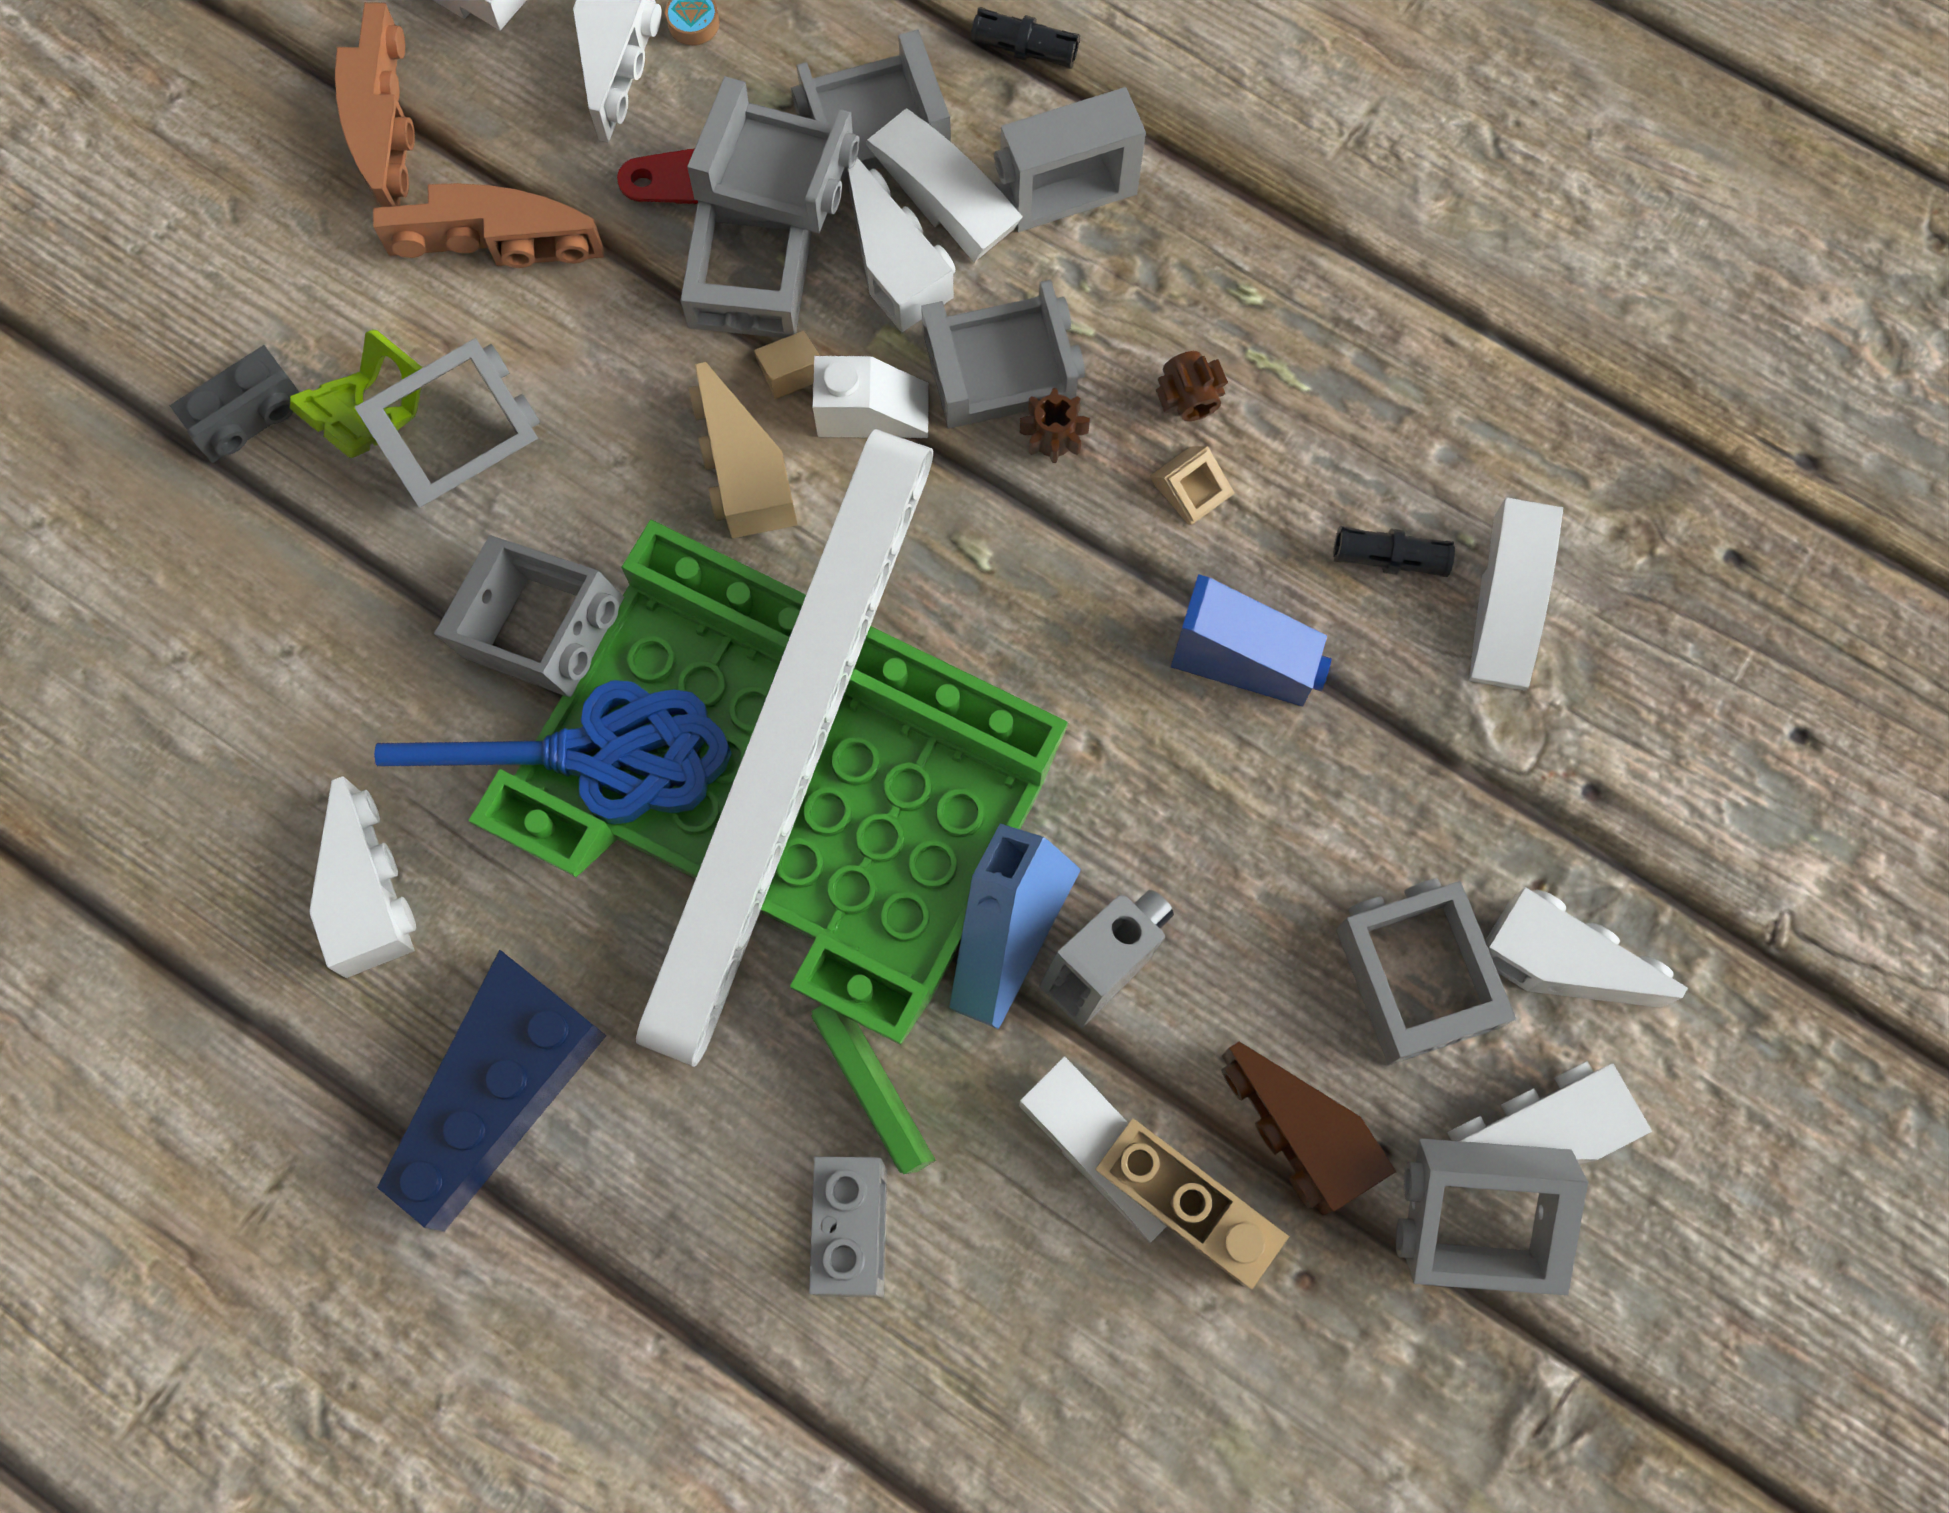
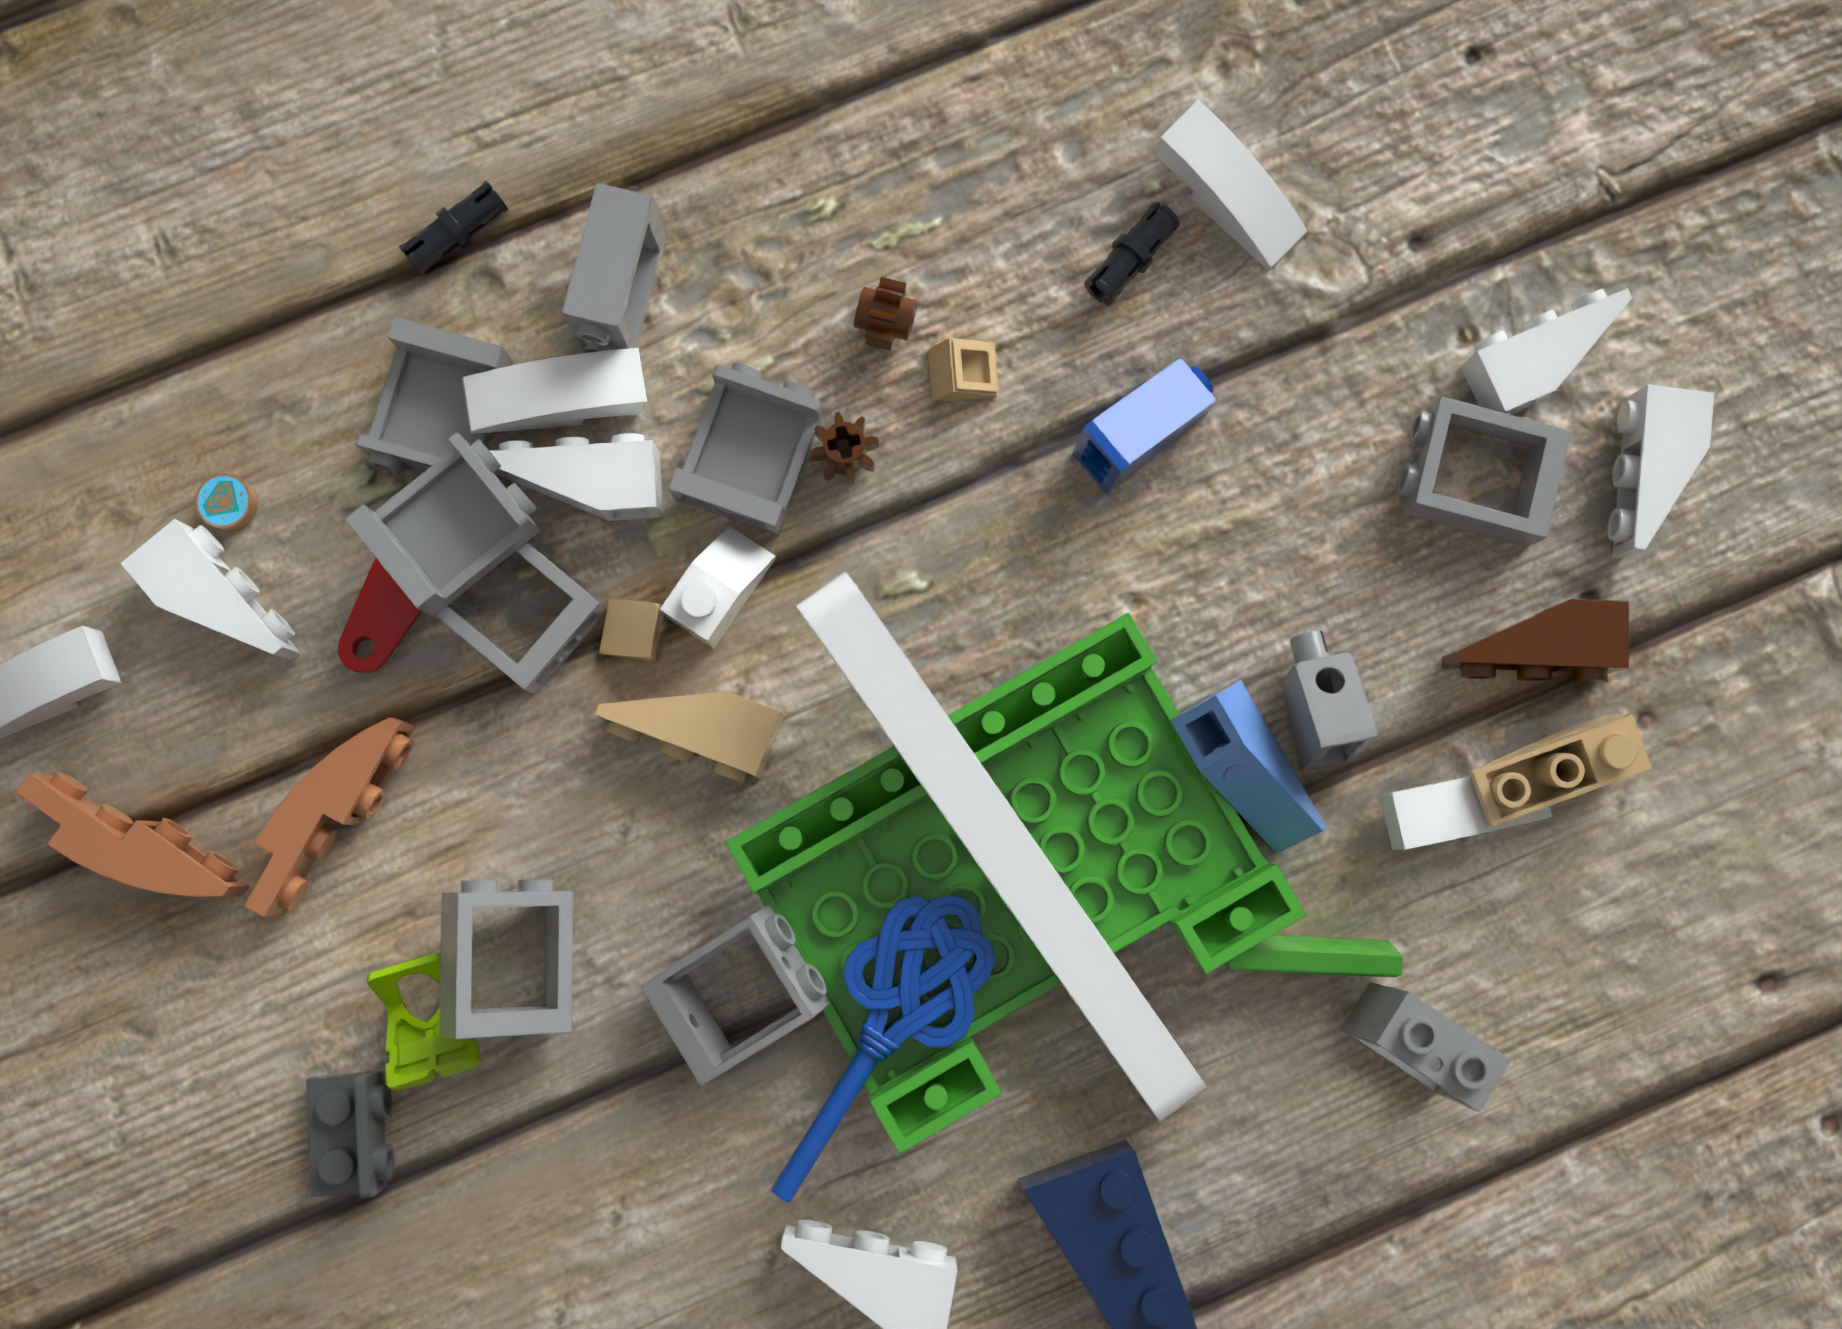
camera: 65 degrees left, 10 degrees up
light grey window [1396,1138,1588,1296] -> none

